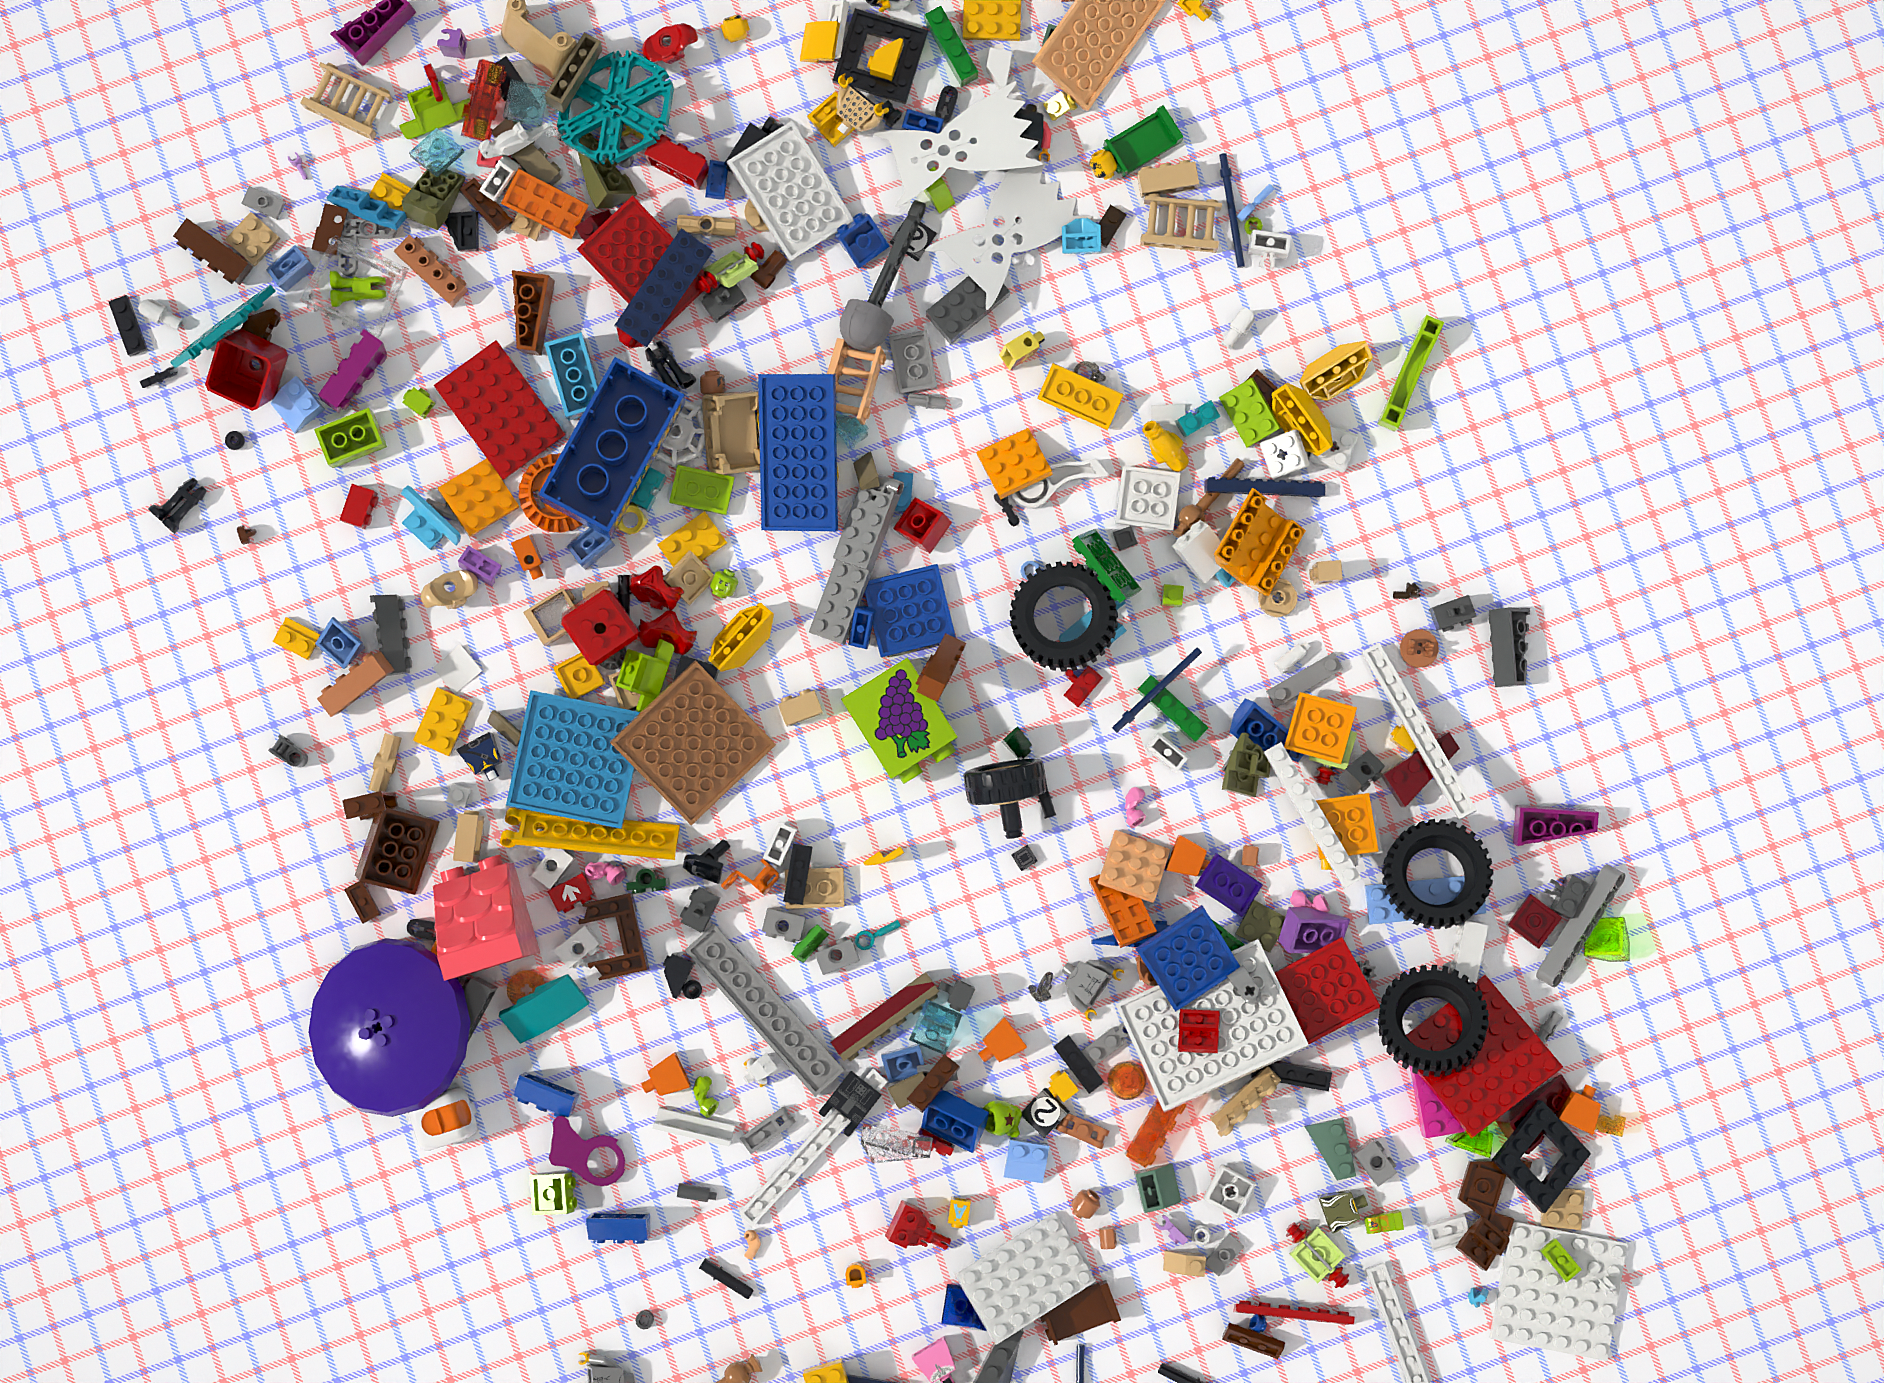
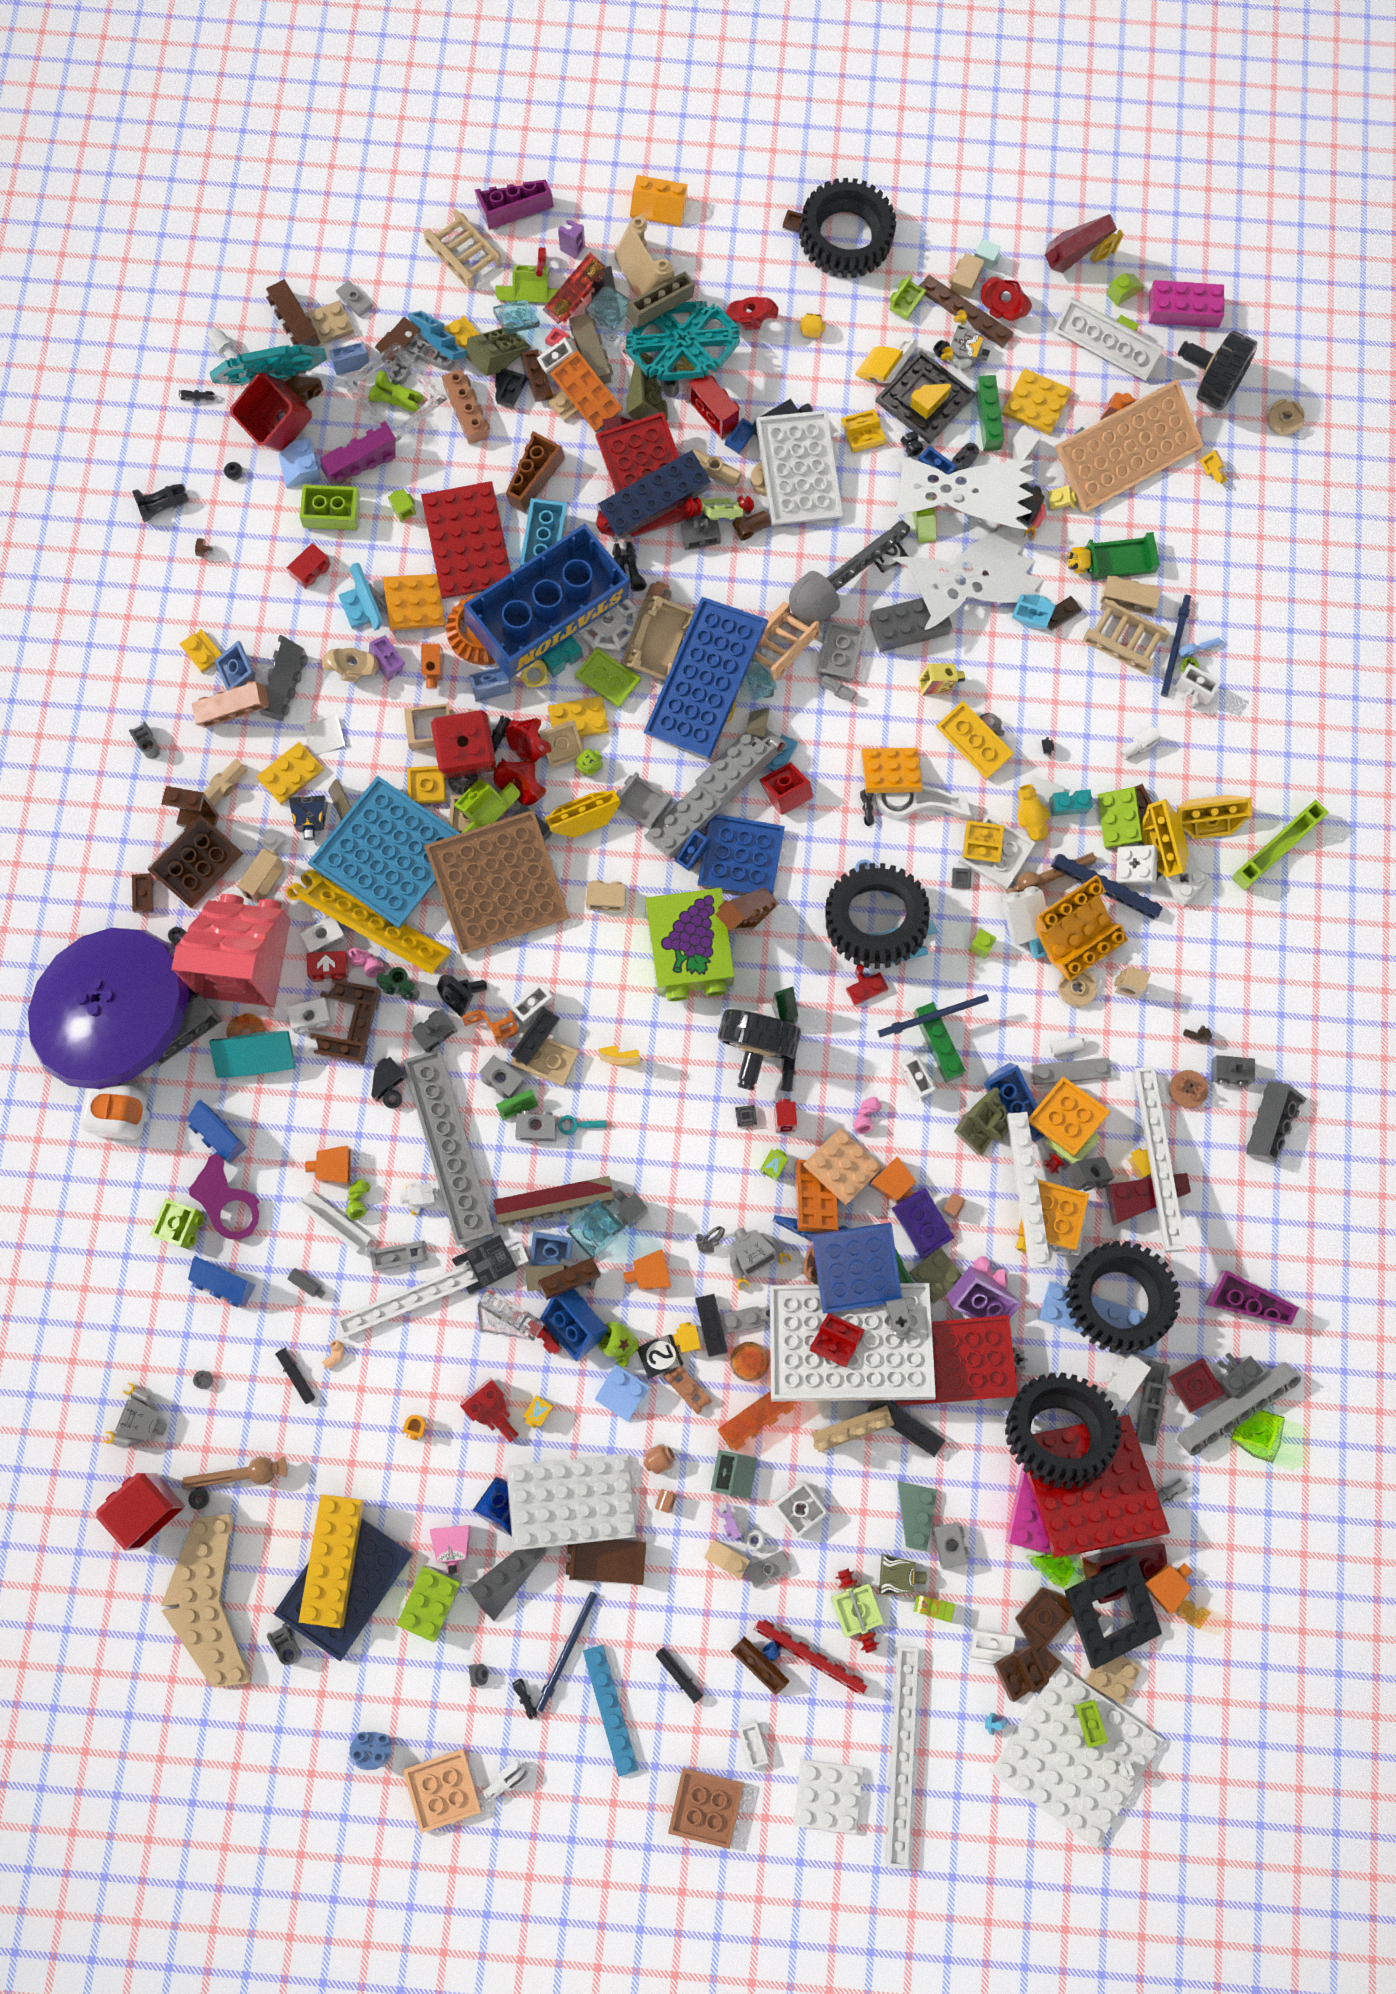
camera: 25 degrees right, 10 degrees down
black plate [108,295,148,356] -> none
lavender hand [288,152,308,180] -> none
white animal [479,122,550,158] -> none
blue plate [835,212,890,269] -> none
tan torso [836,73,889,135] -> none
green plate [1072,529,1142,603] -> none
none -> light grey panel [616,772,673,830]
none -> lime brick [759,1149,788,1181]
none -> red brick [774,1099,797,1133]
none -> yellow slope [962,820,1005,863]
none -> black plate [1042,737,1055,755]
none -> dark grey slope [1136,1360,1170,1446]

